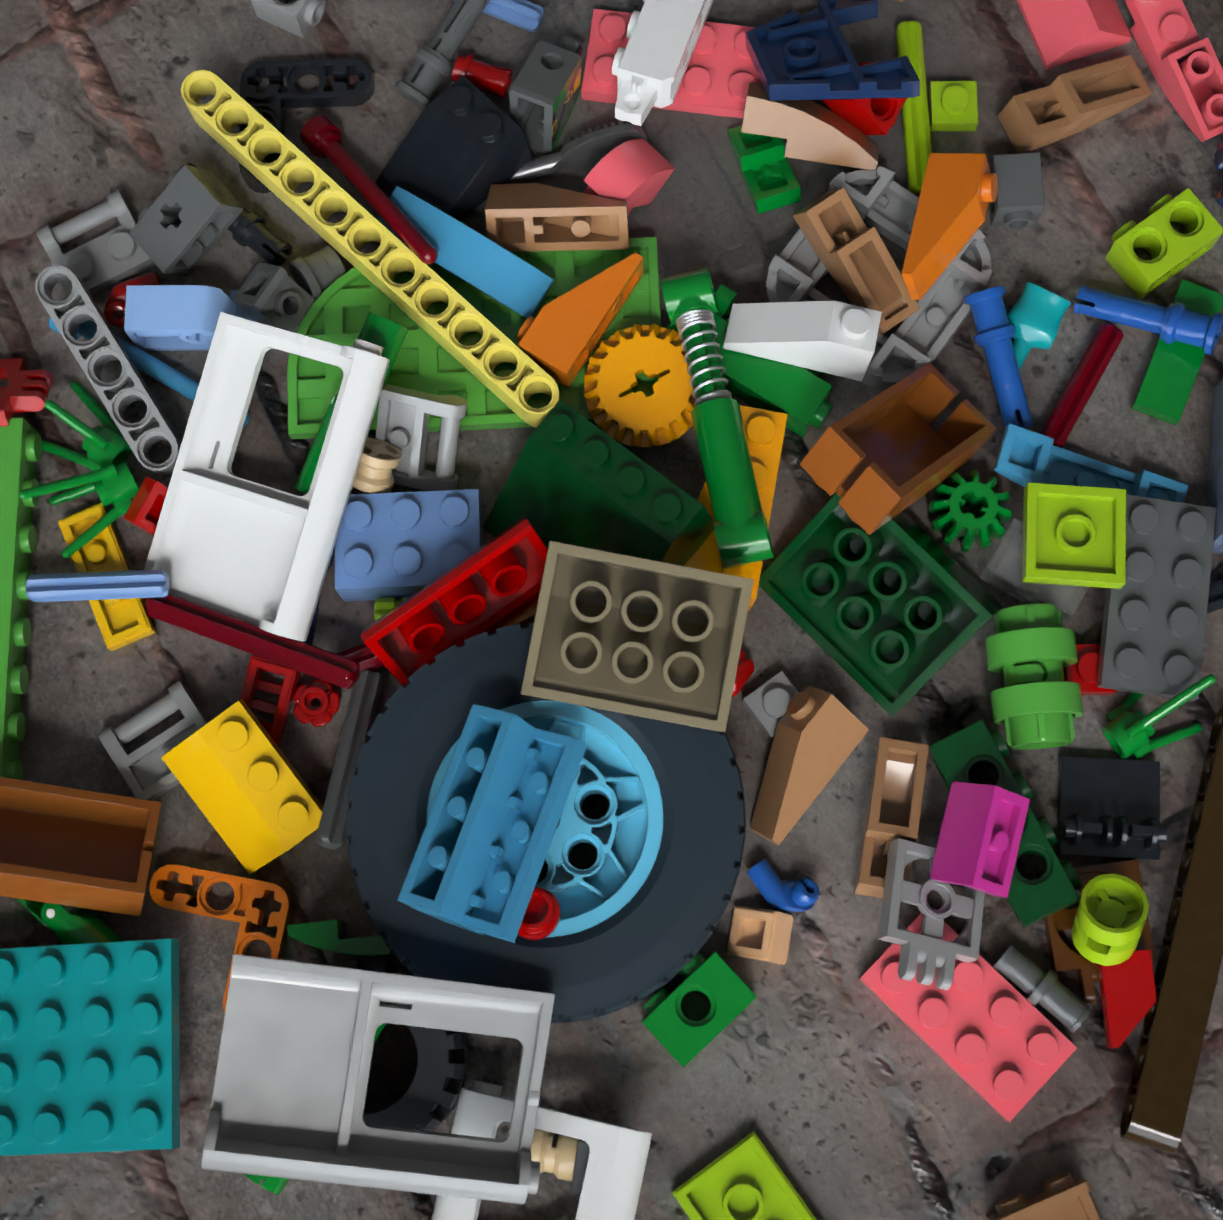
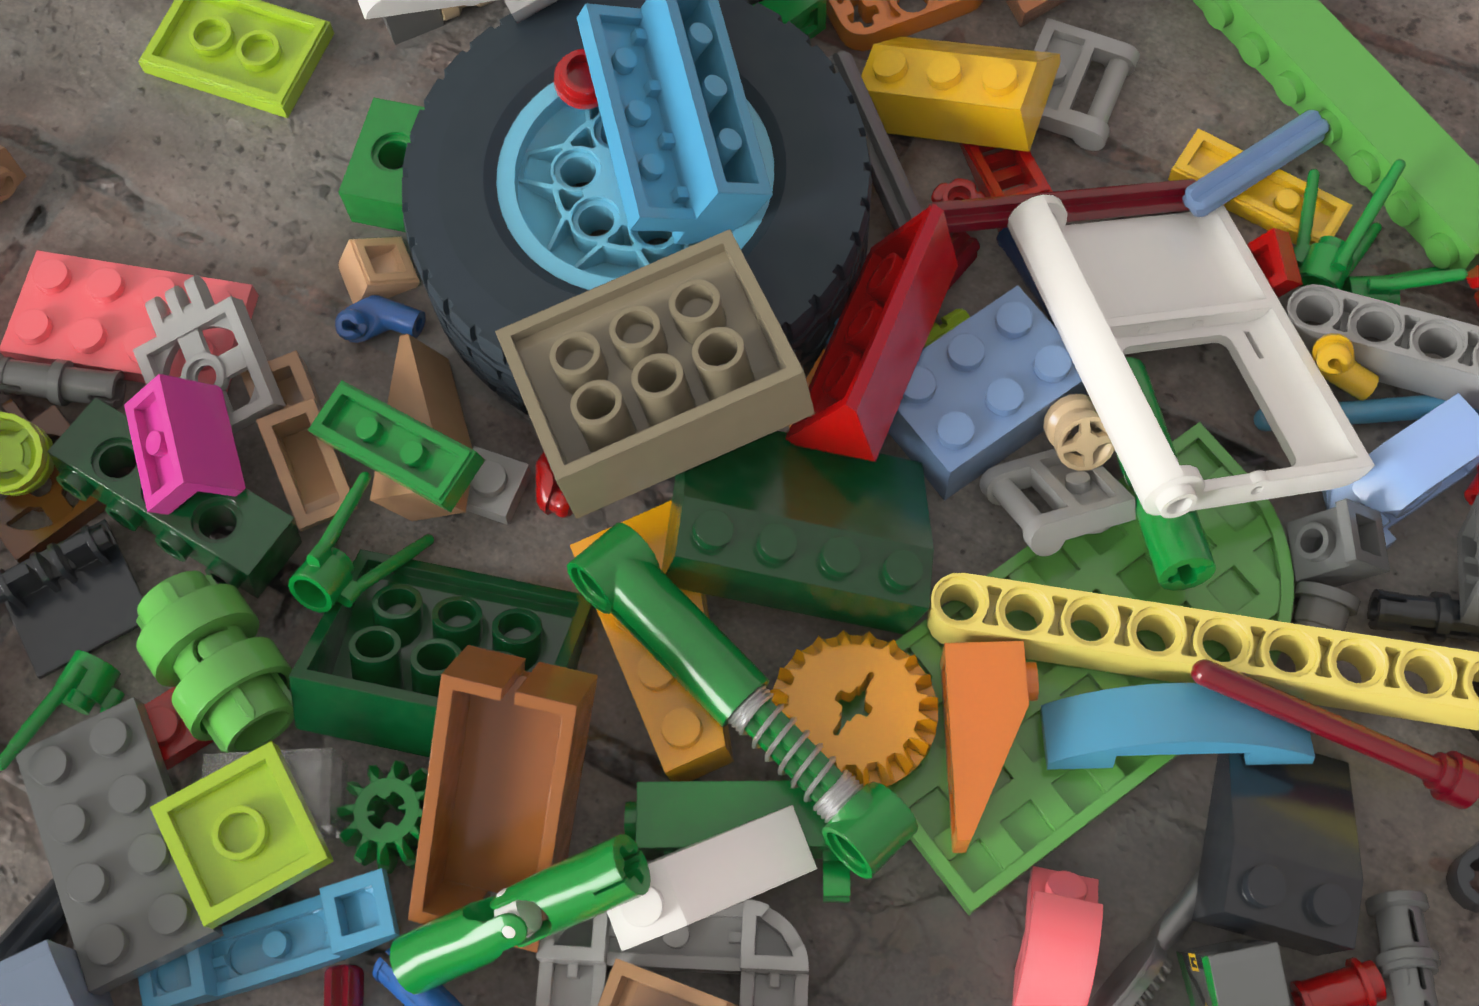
camera: 145 degrees right, 10 degrees down
medium nougat slope [485,183,629,252] -> none
none -> green plant [288,472,434,613]
none -> green tile [307,380,485,513]
none -> green piece [390,834,651,994]
none -> yellow arm [1312,333,1379,401]

